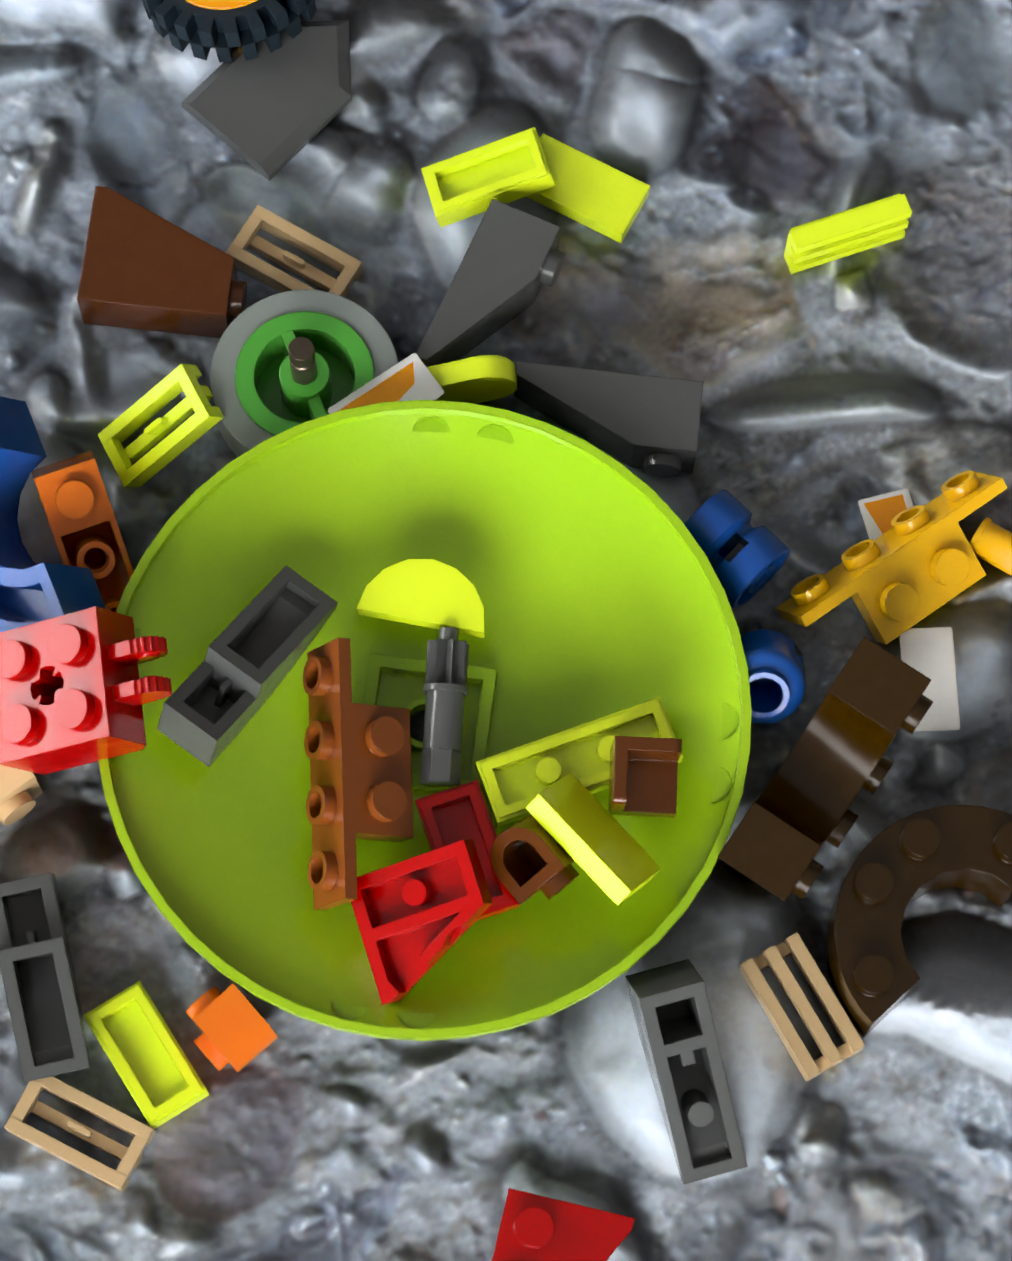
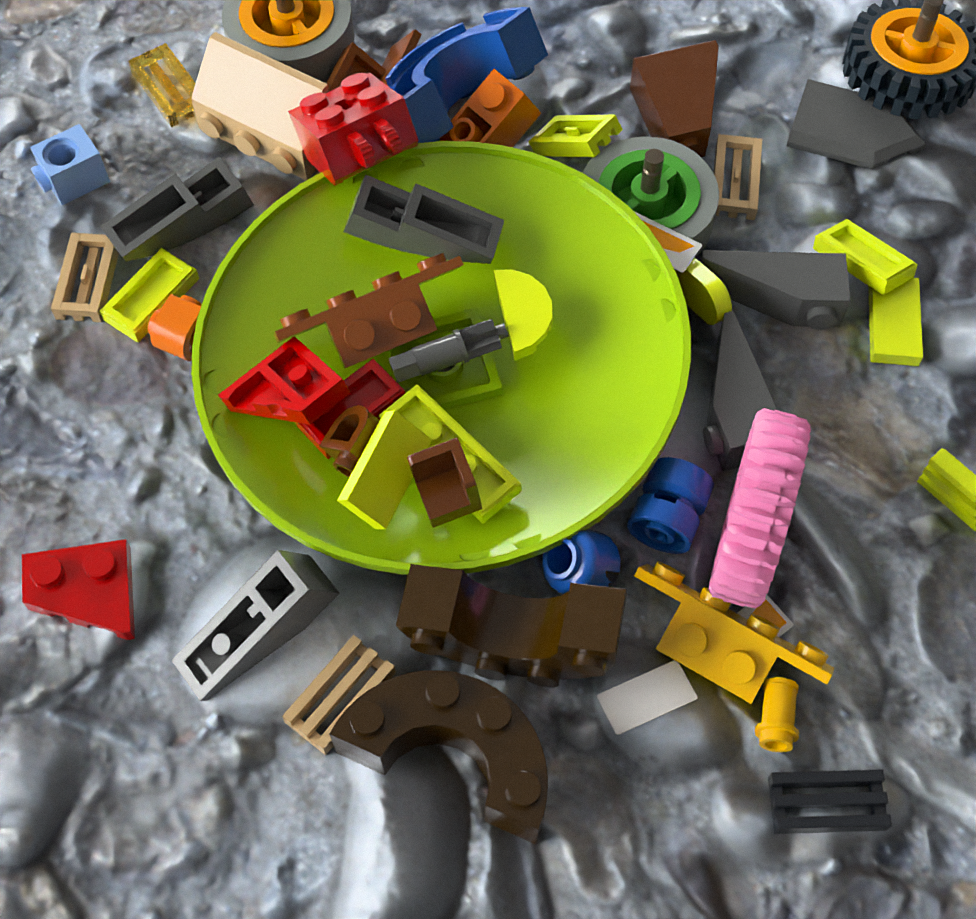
camera: 70 degrees right, 10 degrees down
none -> bright pink gear [708,408,811,608]

